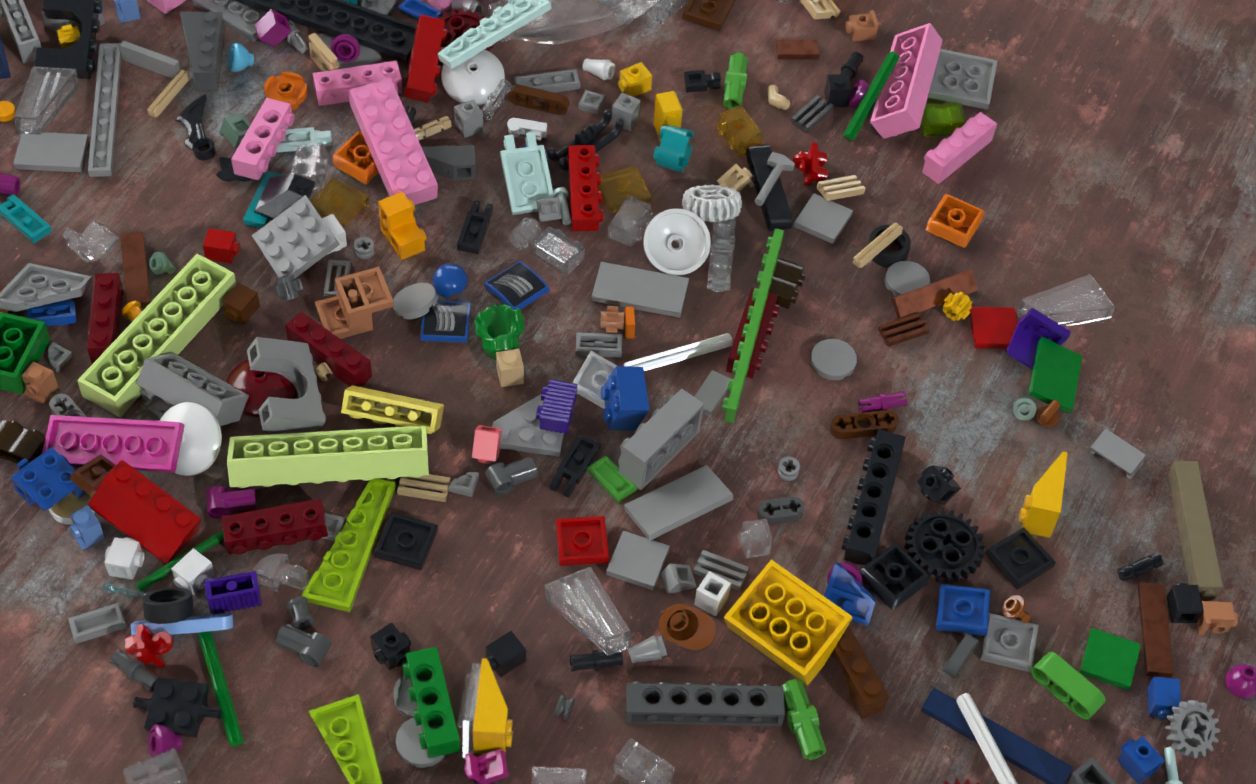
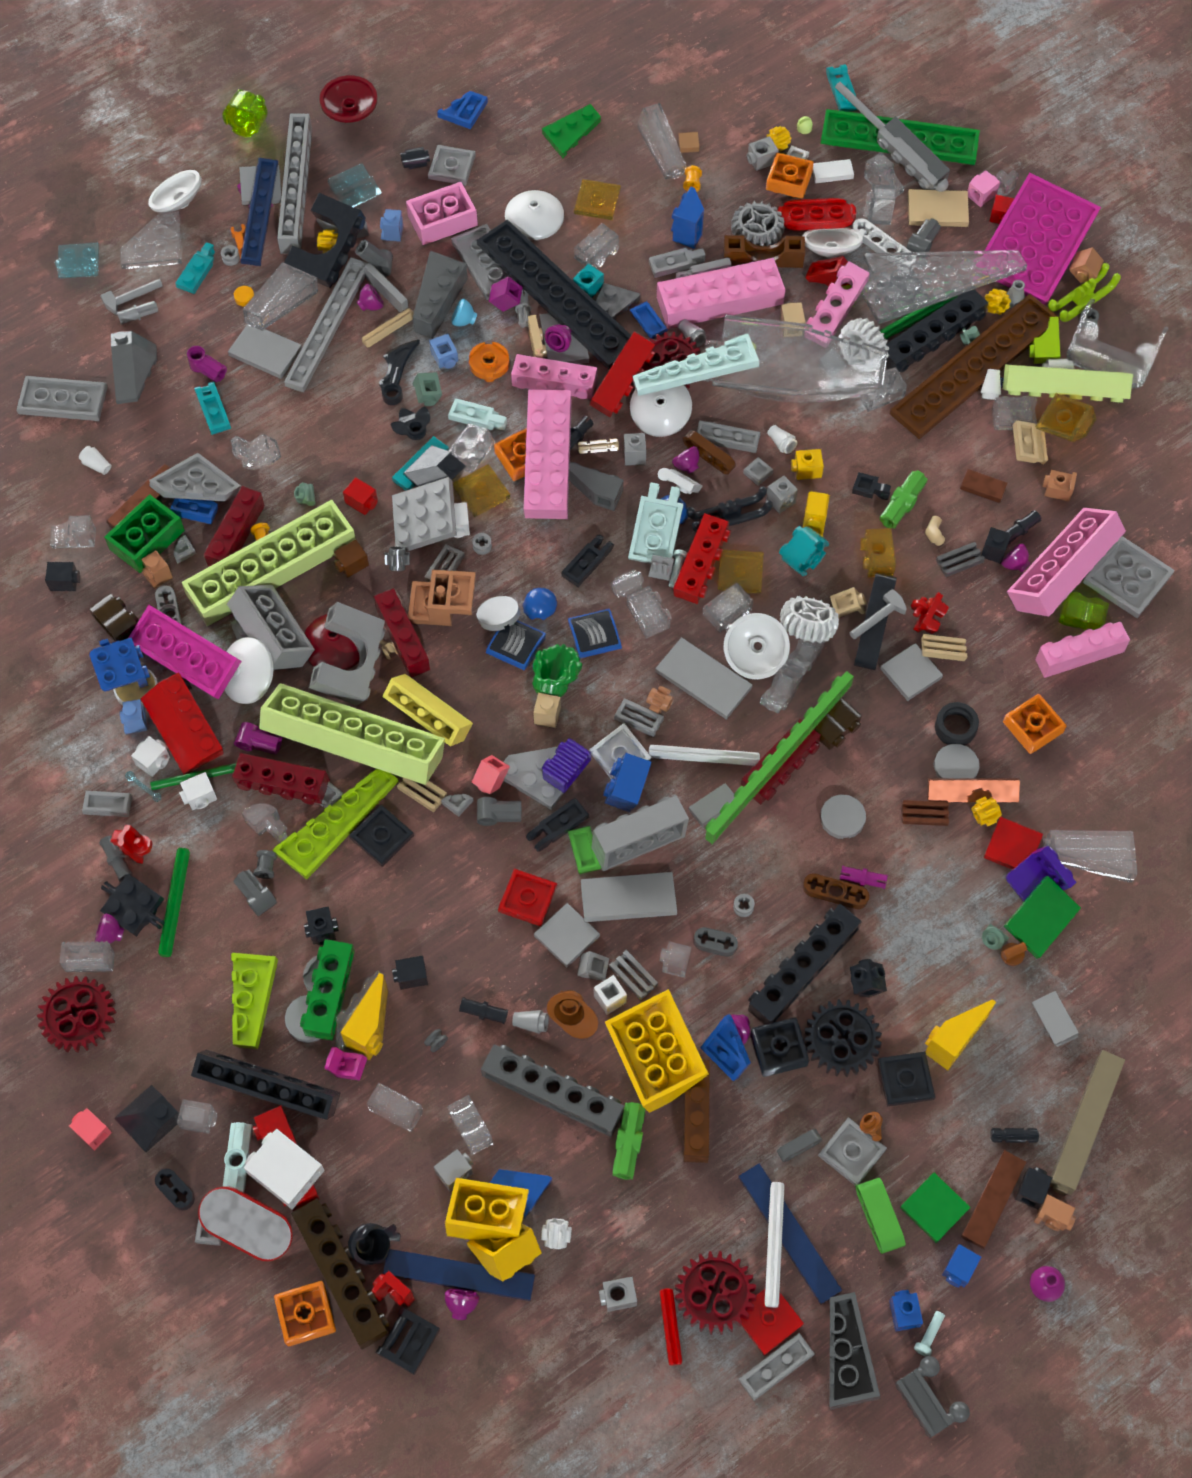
camera: 30 degrees right, 10 degrees up
reddish brown plate [69,454,116,494] -> none
copper tile [120,231,151,308] -> none
light blue beam [130,613,234,636] -> none
black tyre [142,588,194,624] -> none
dark purple brick [204,571,262,614] -> none
bright pink brick [231,98,294,180] -> none
light orange brick [378,191,427,261] -> none
clear pin [481,79,512,120] -> none
clear slope [545,567,631,656] -> none
orange tile [624,306,635,339] -> none
green axle [843,51,900,141] -> none
tan axle [853,223,903,268] -> none
blue plate [936,584,990,636] -> none
light grey gear [1165,700,1220,758] -> none
none -> dark grey piece [355,239,393,277]
none -> magenta brick [357,284,384,311]
none -> medium blue brick [429,334,458,369]
none -> magenta brick [672,446,699,474]

